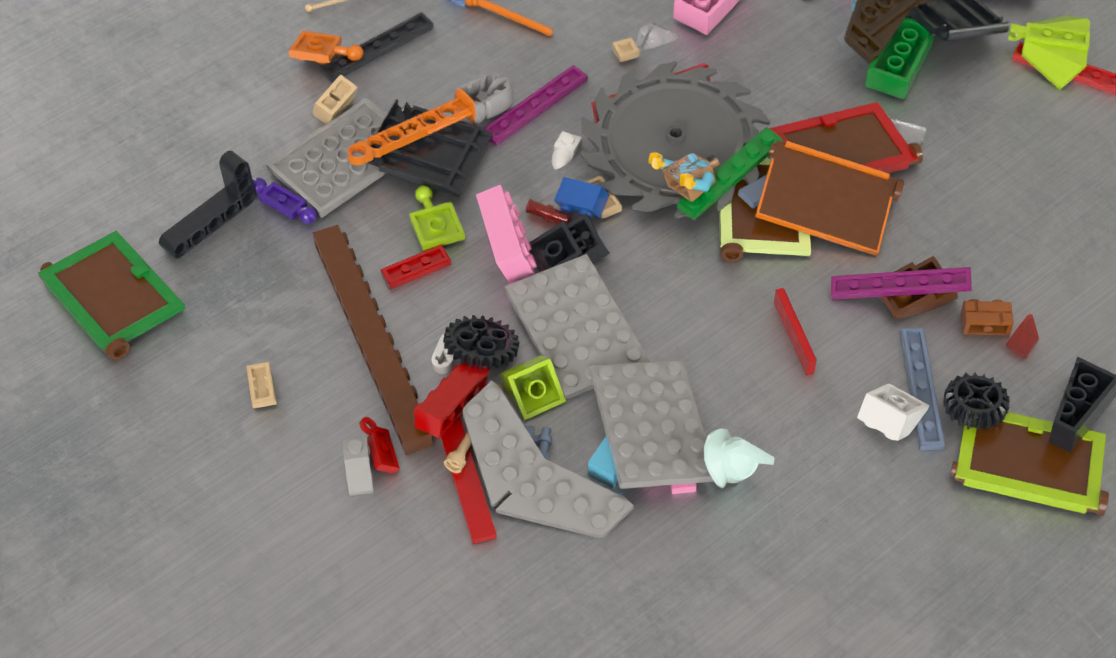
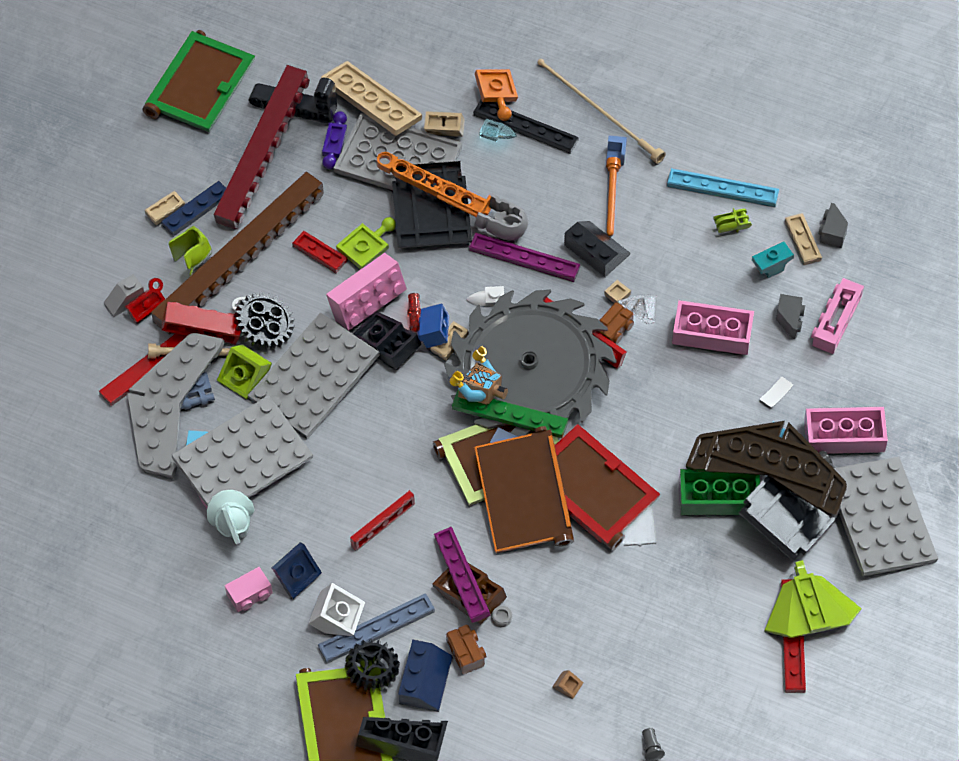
camera: 65 degrees right, 5 degrees up
clear red slope [1006,313,1039,359] -> none
none -> dark blue plate [161,181,226,237]
none -> lime piece [168,226,212,276]
none -> dark red brick [213,65,310,230]
none -> bright pink brick [224,566,273,612]
none -> dark blue tile [271,542,322,599]
none -> tan plate [321,61,422,136]
none -> dark blue slope [398,639,453,712]
none -> clear light blue plate [479,119,517,142]
none -> medium nougat slope [552,670,584,699]
none -> black slope [564,221,630,277]
none -> dark orange brick [598,302,634,344]

